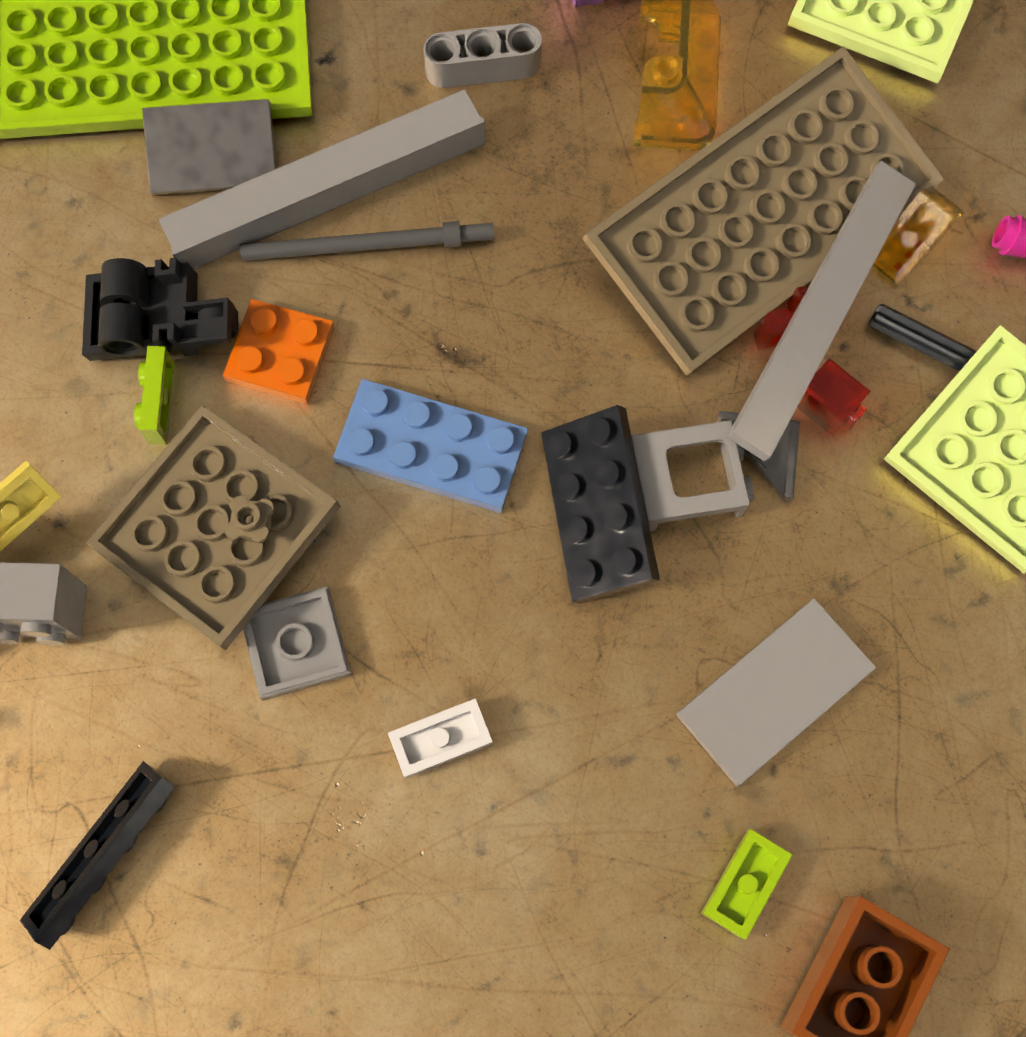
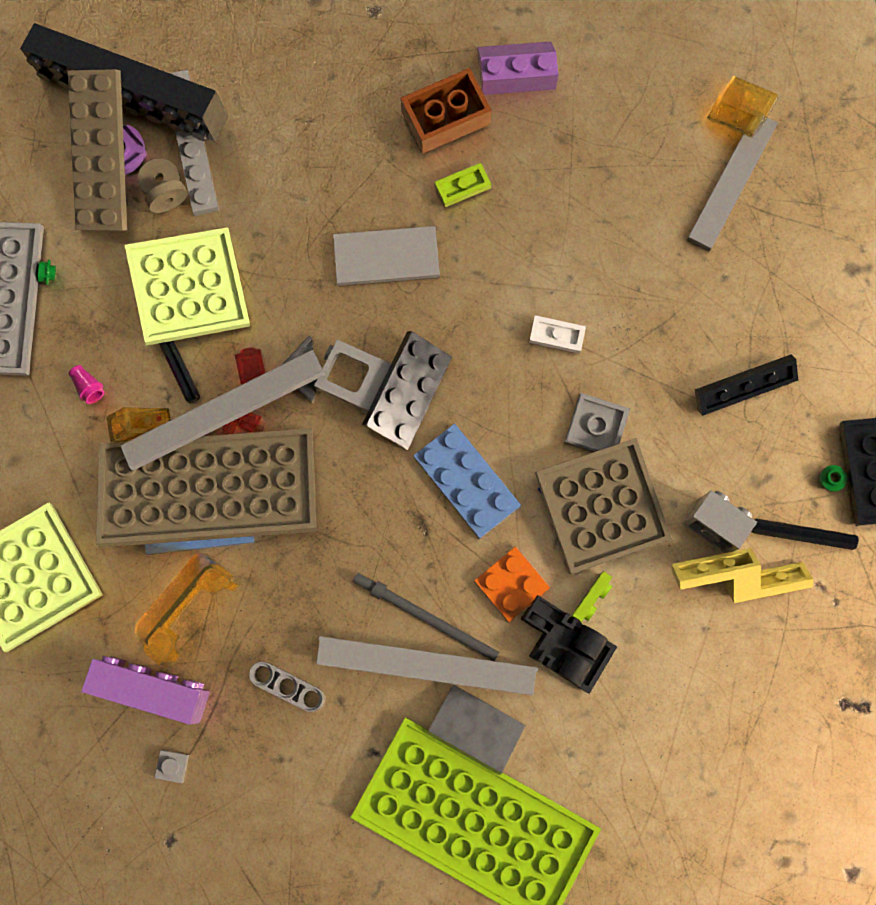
camera: 145 degrees left, 5 degrees up
dark tan plate [224,496,275,543] -> none

